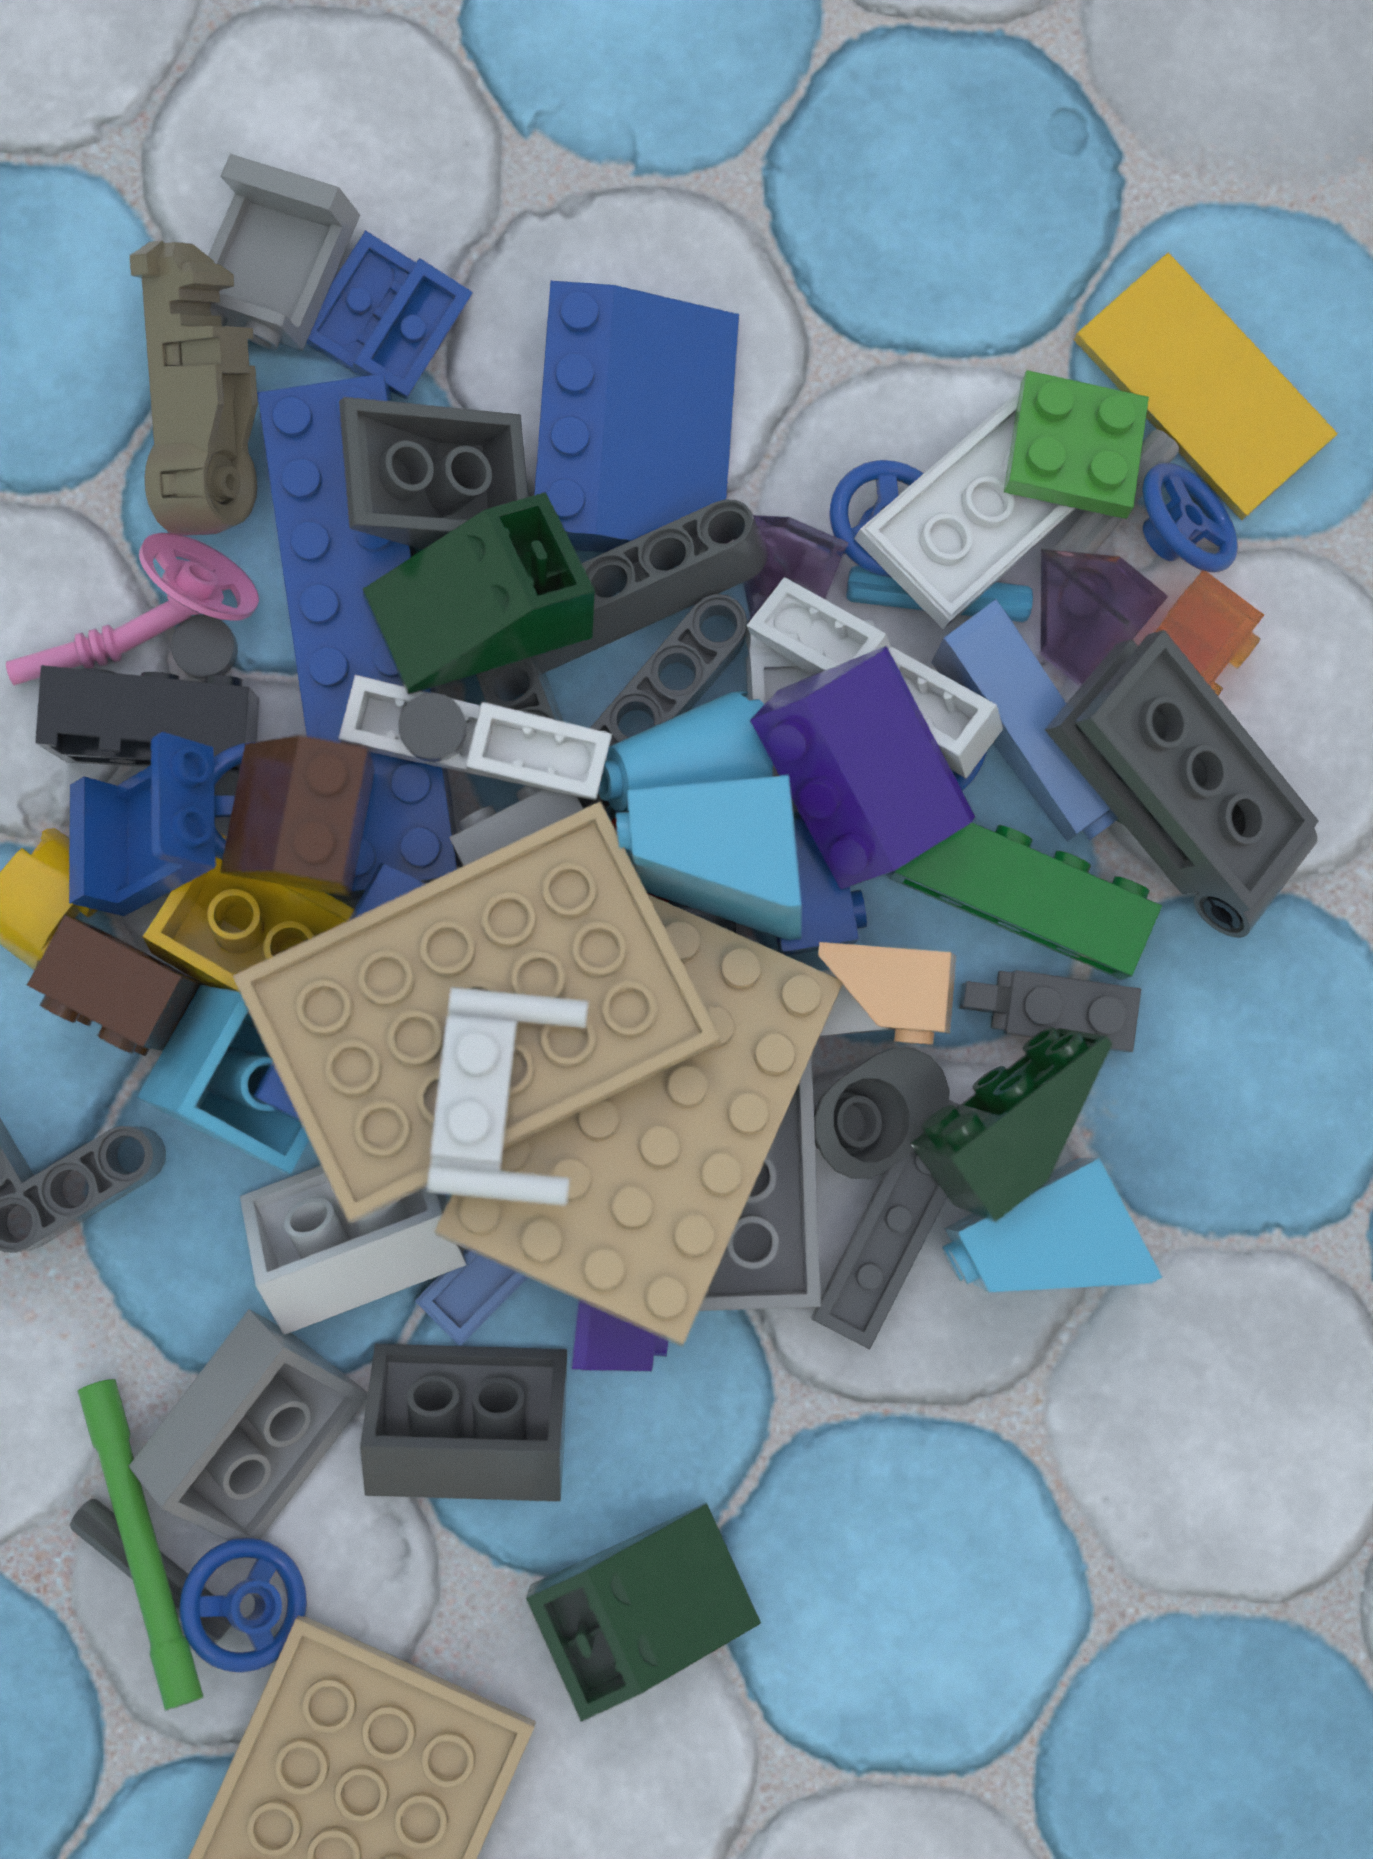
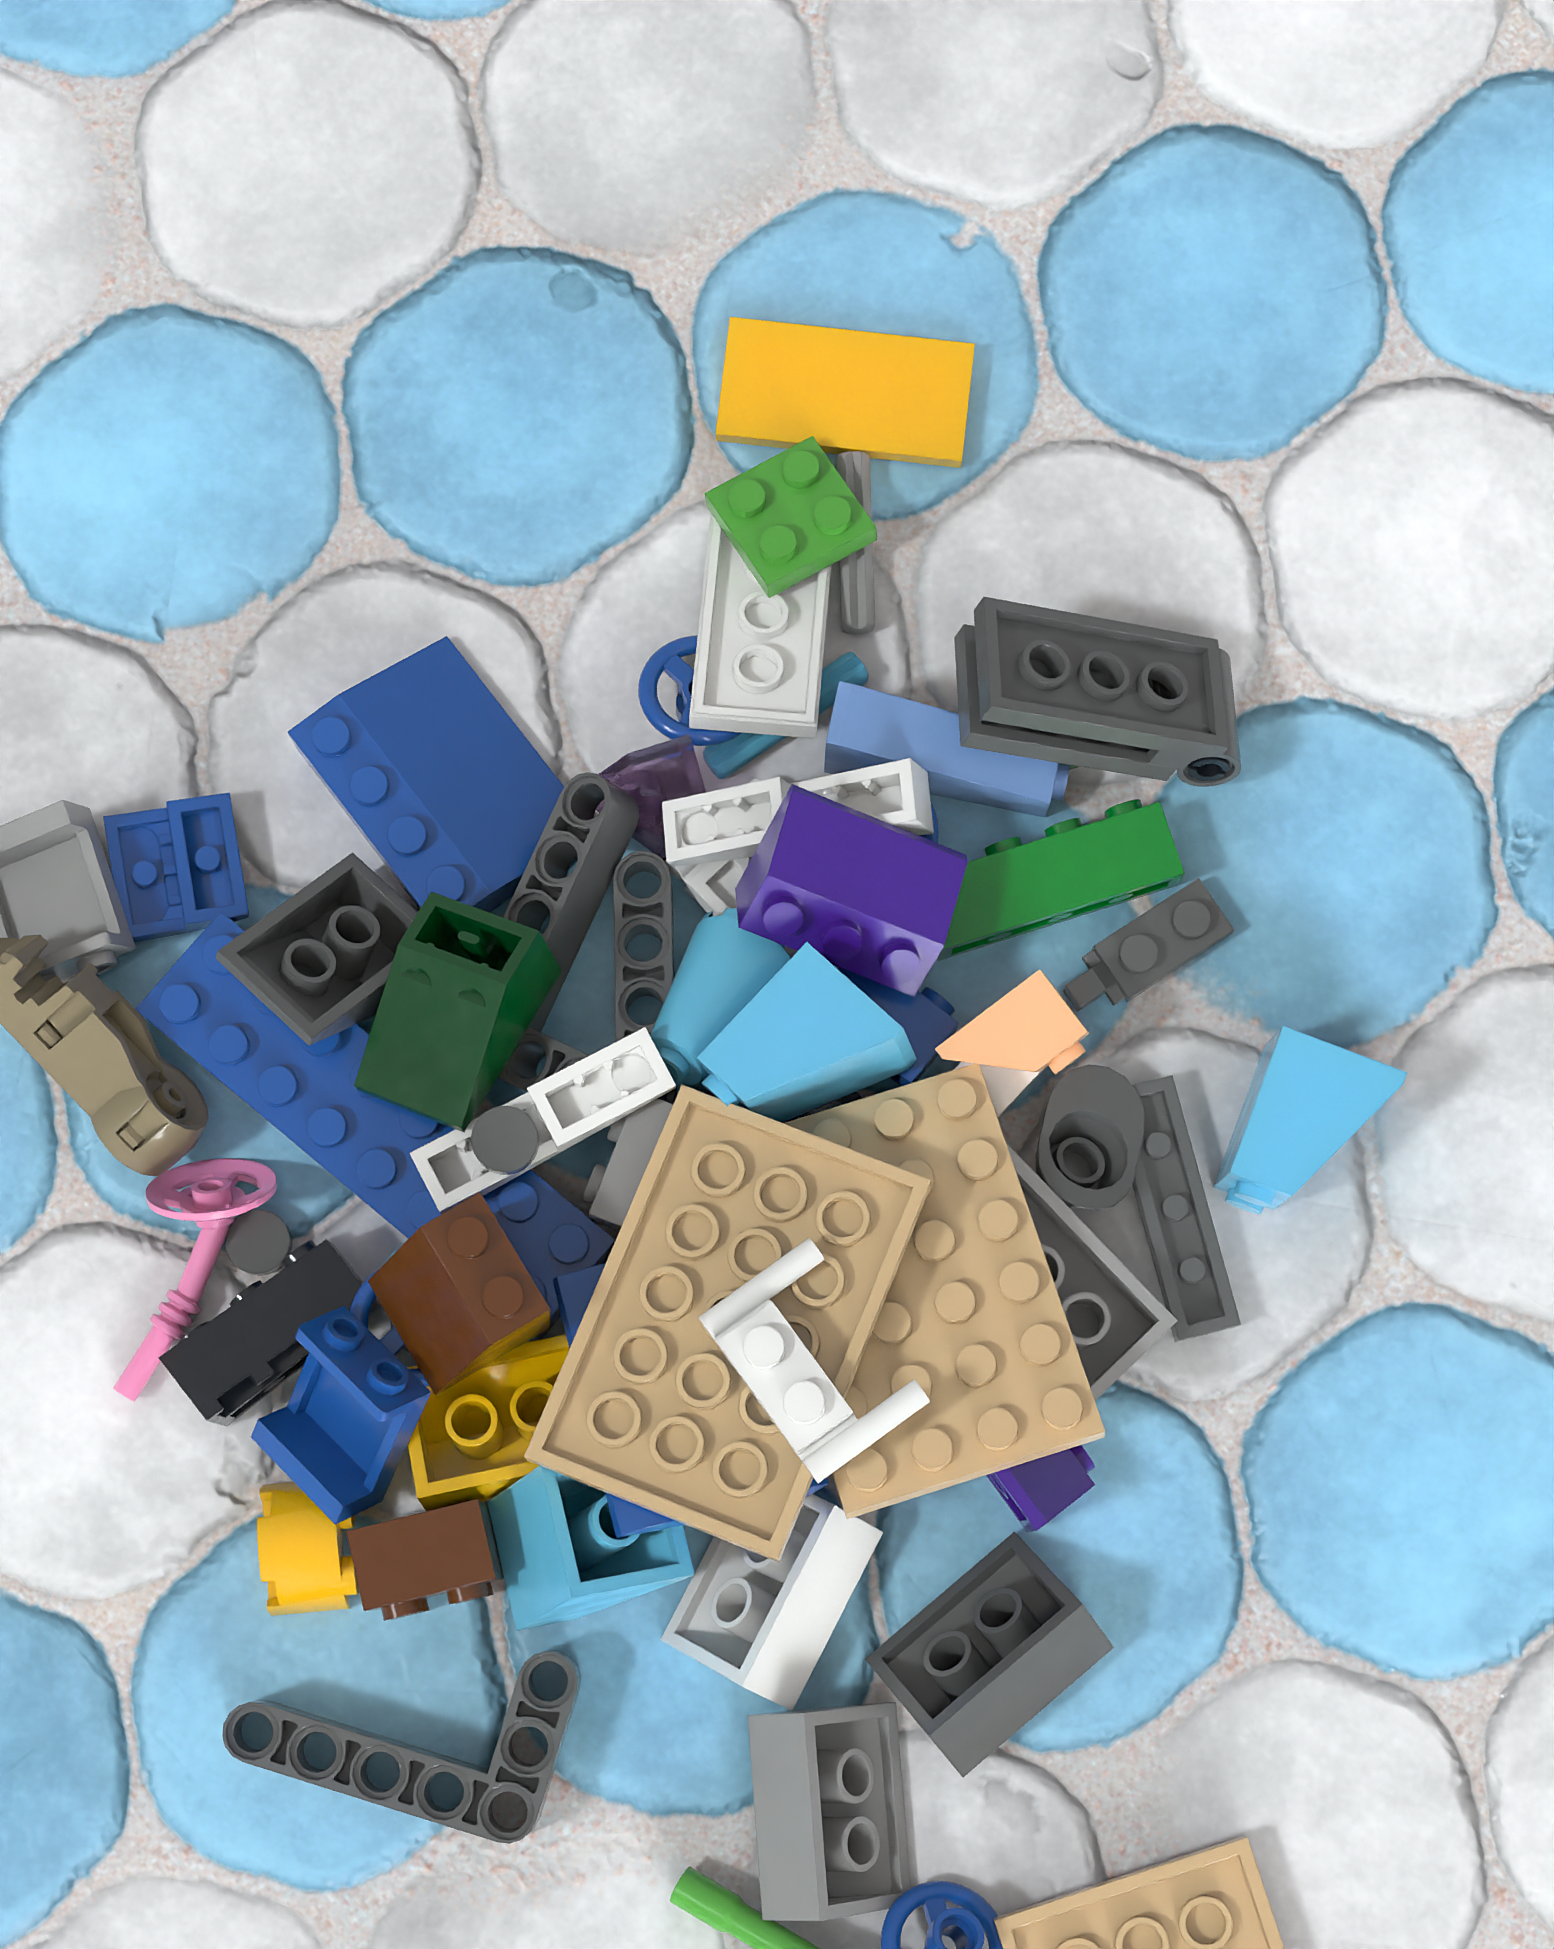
camera: 40 degrees left, 5 degrees down
medium blue tile [415,1249,528,1346] -> none
dark green slope [526,1502,761,1722] -> none
dark green slope [910,1027,1112,1222] -> none
clear purple slope [1039,549,1168,687] -> none
blue piece [1142,463,1238,573] -> none
clear orange brick [1153,571,1264,696] -> none

